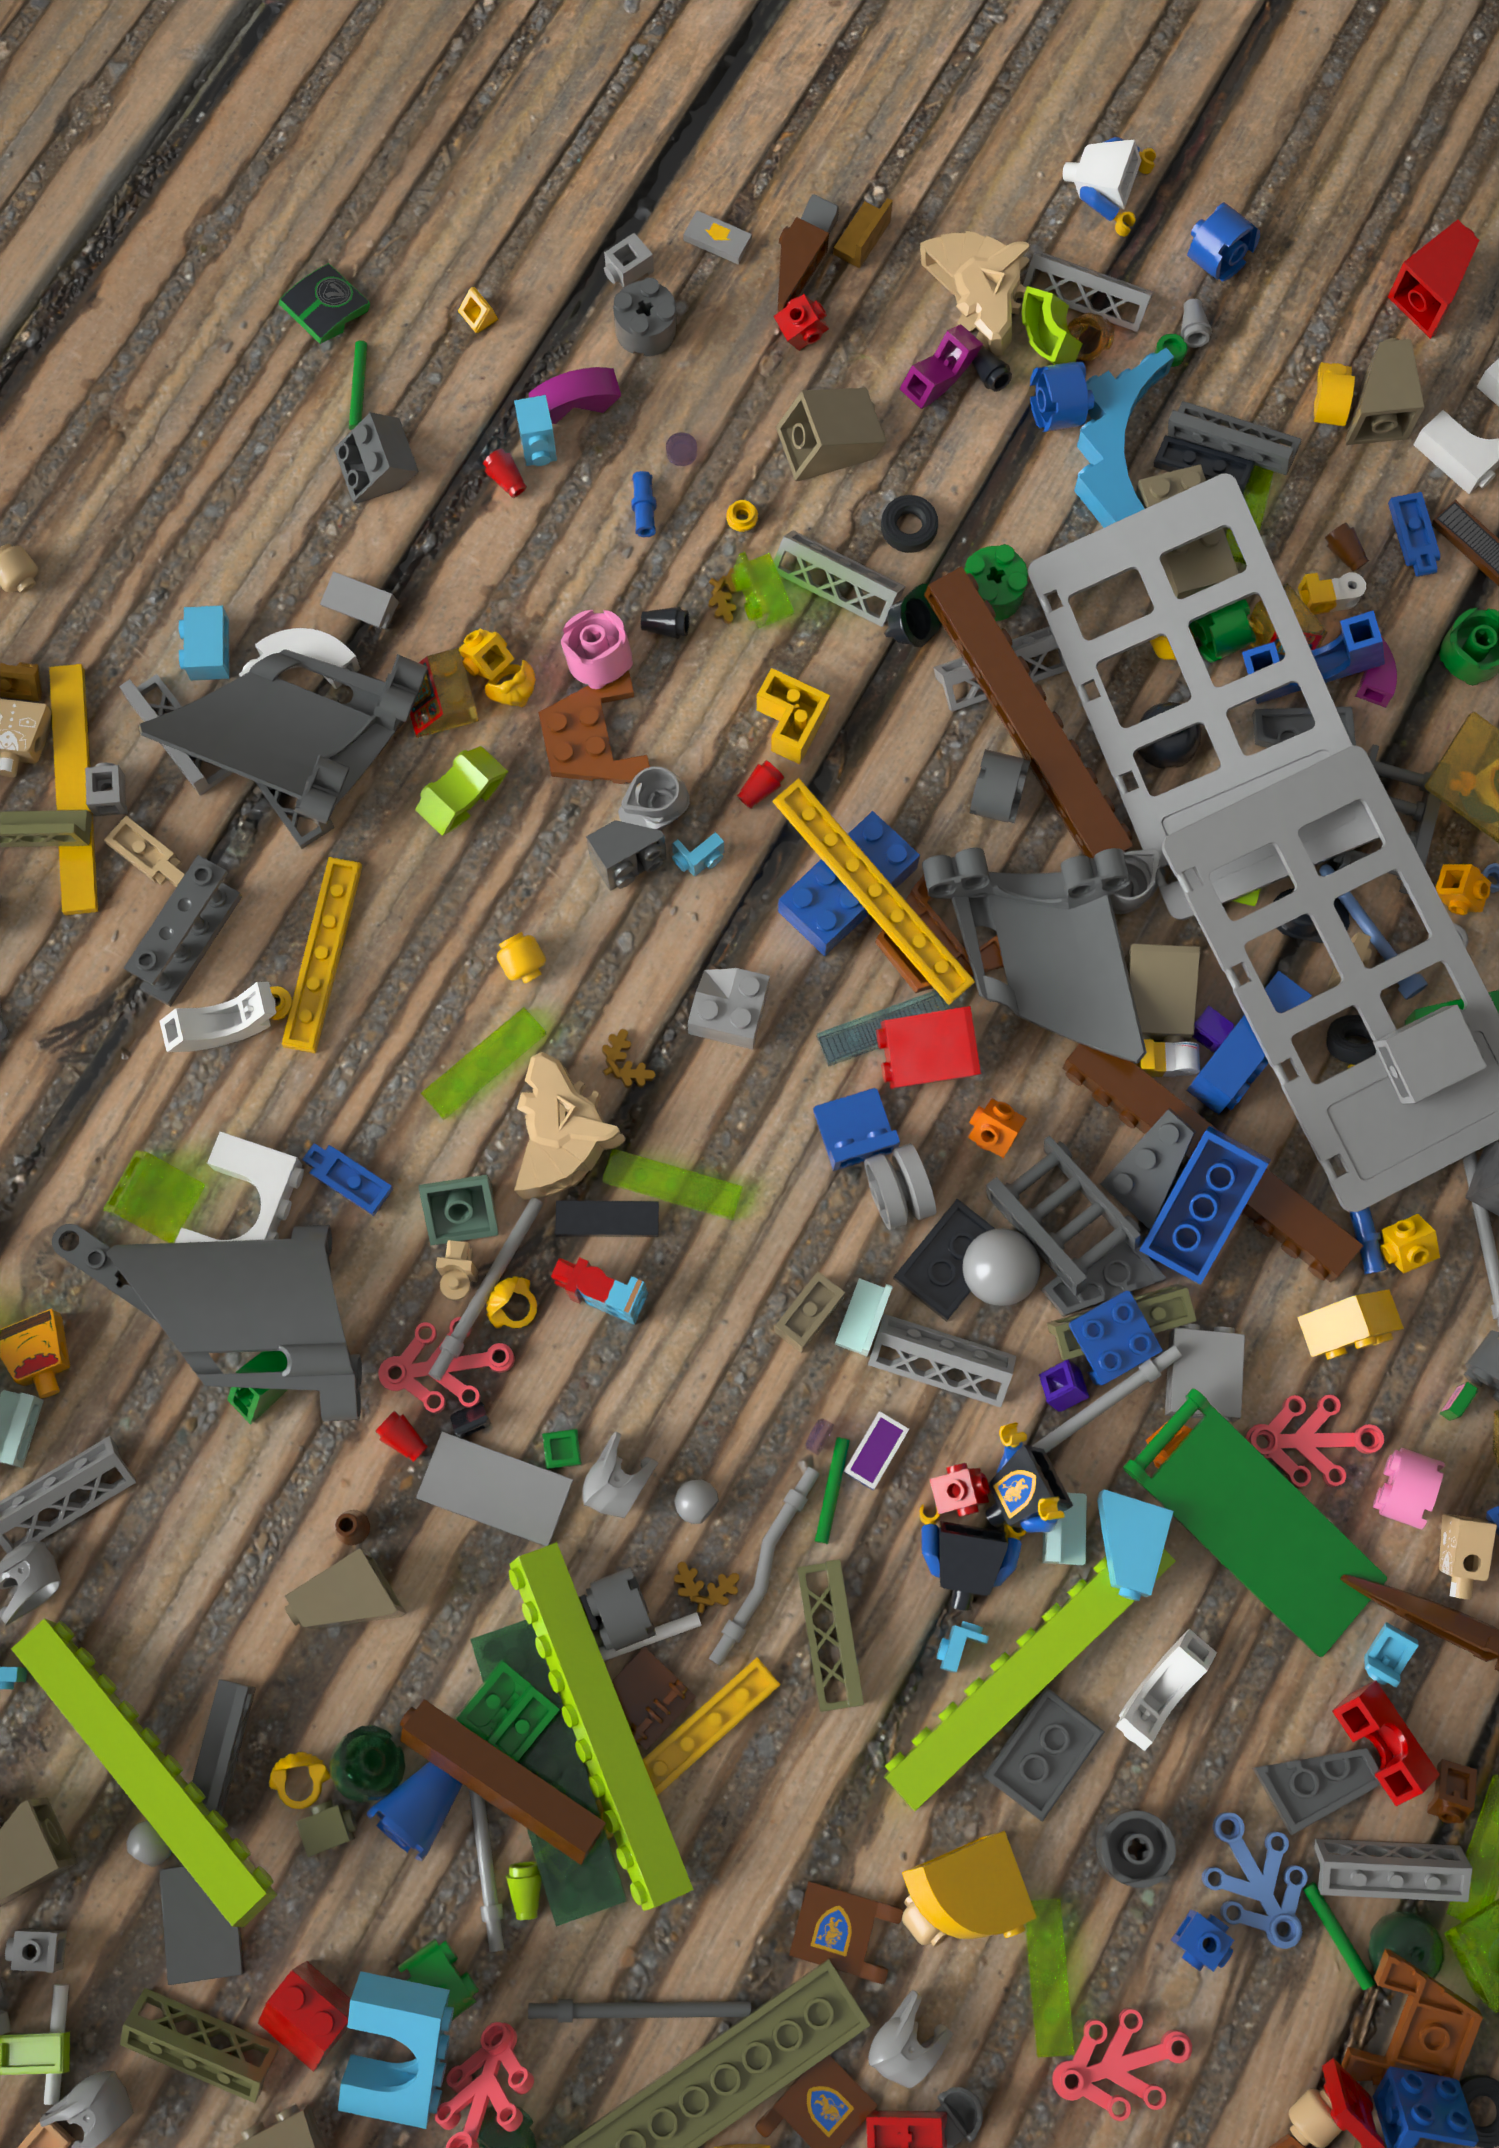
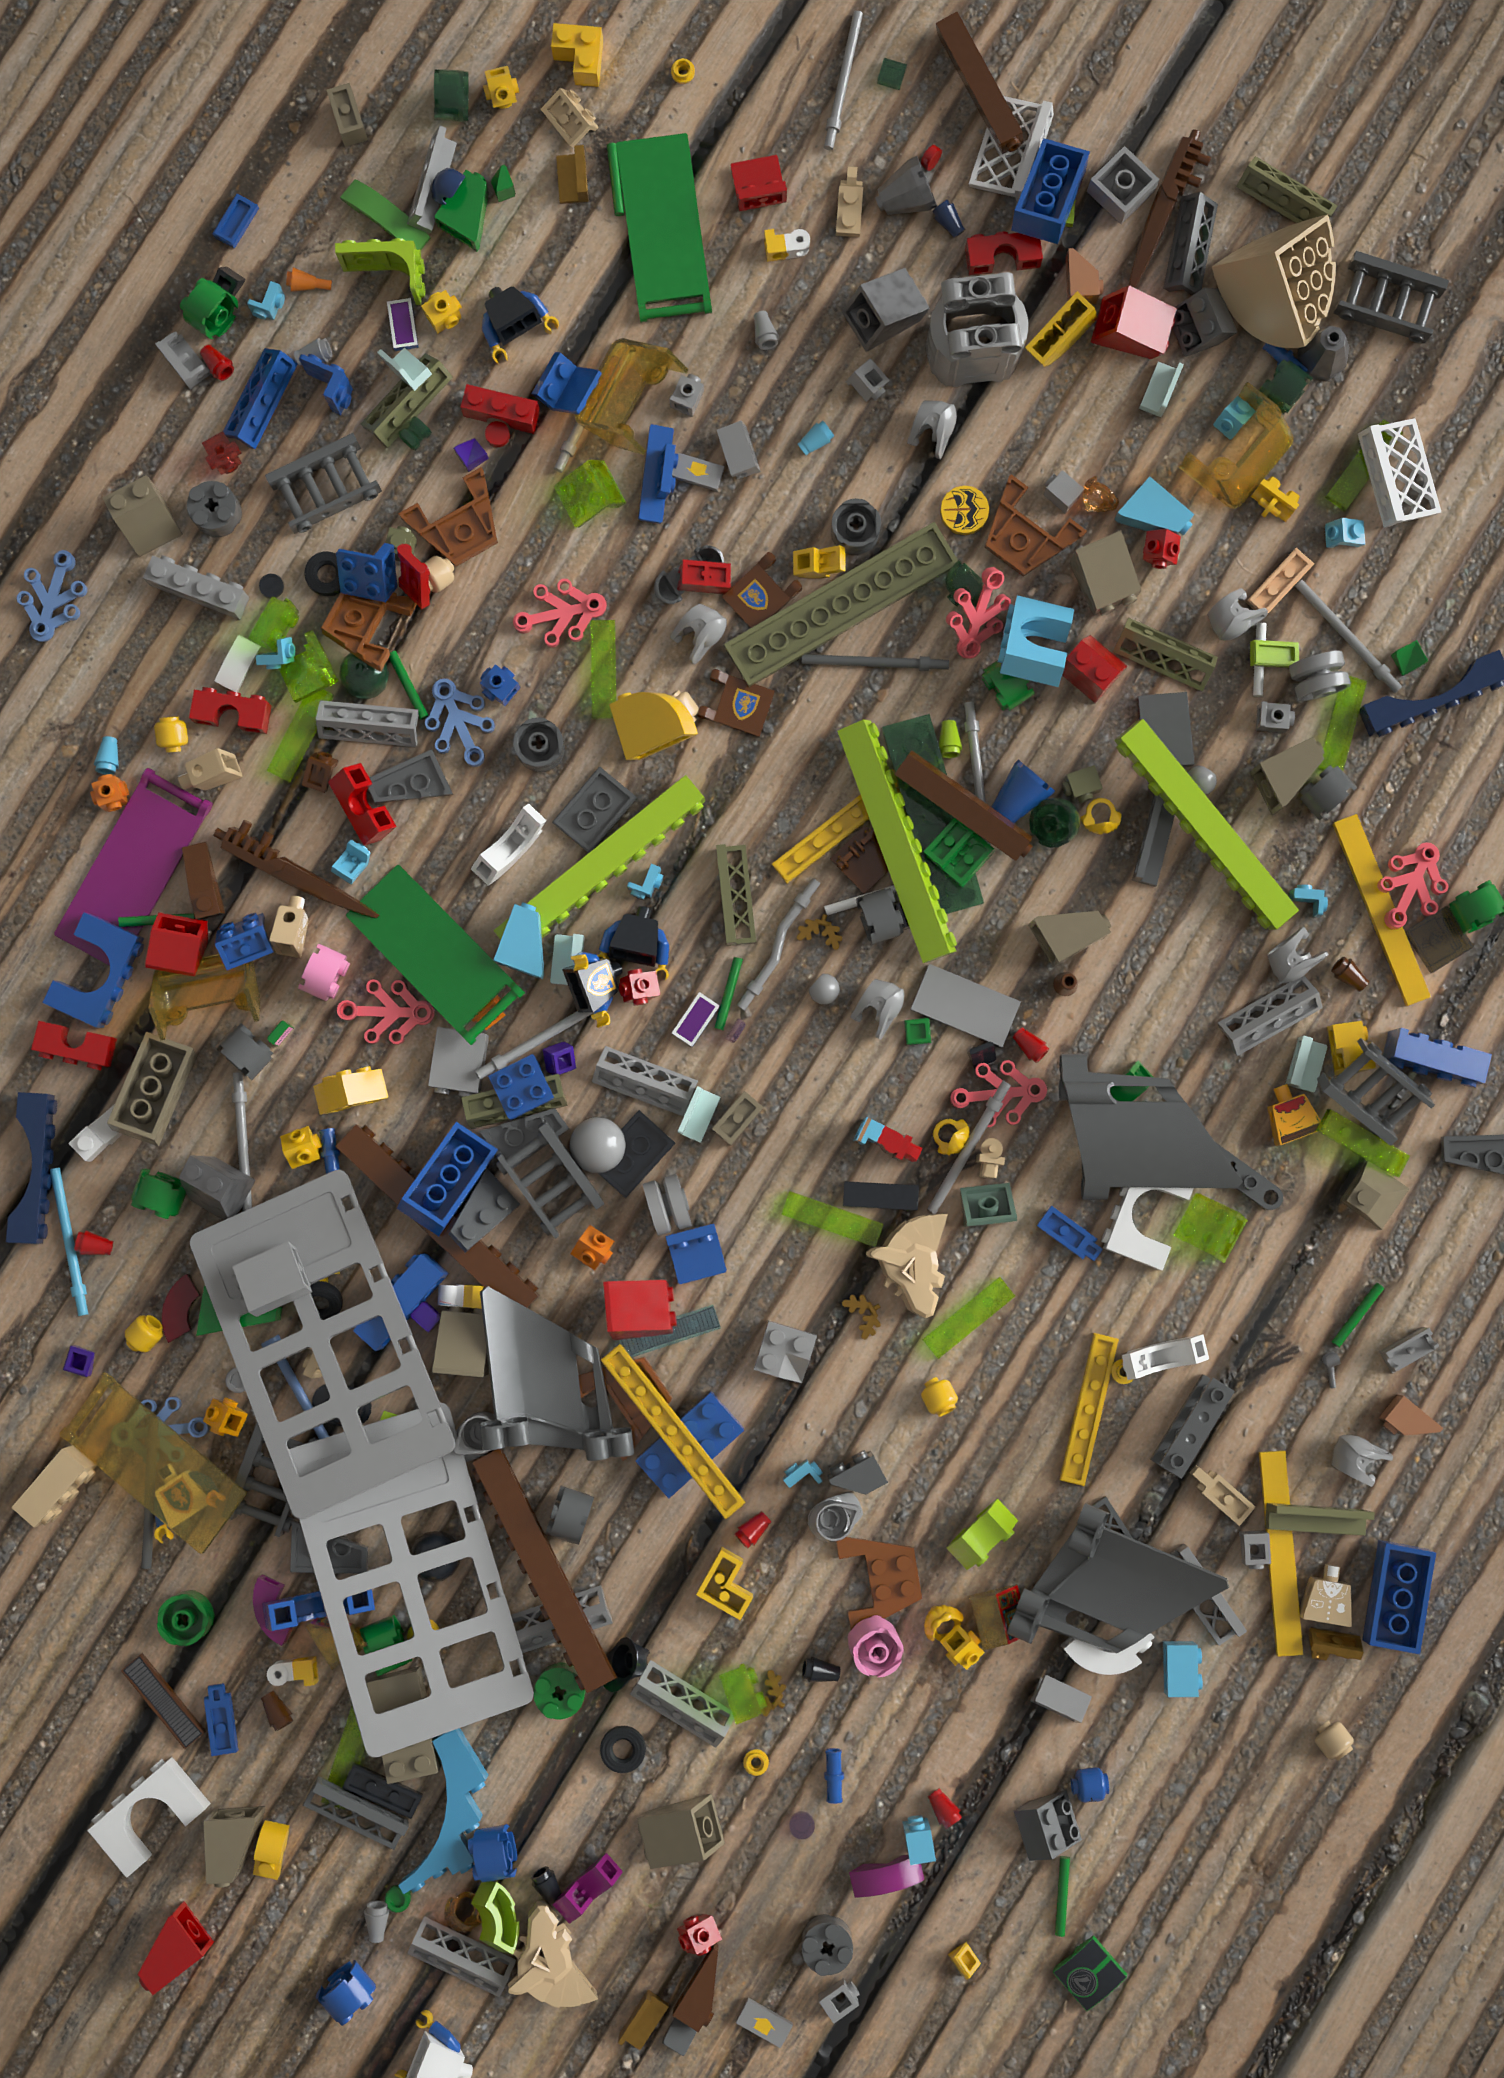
camera: 175 degrees left, 10 degrees up
none -> blue head [1071,1768,1109,1803]

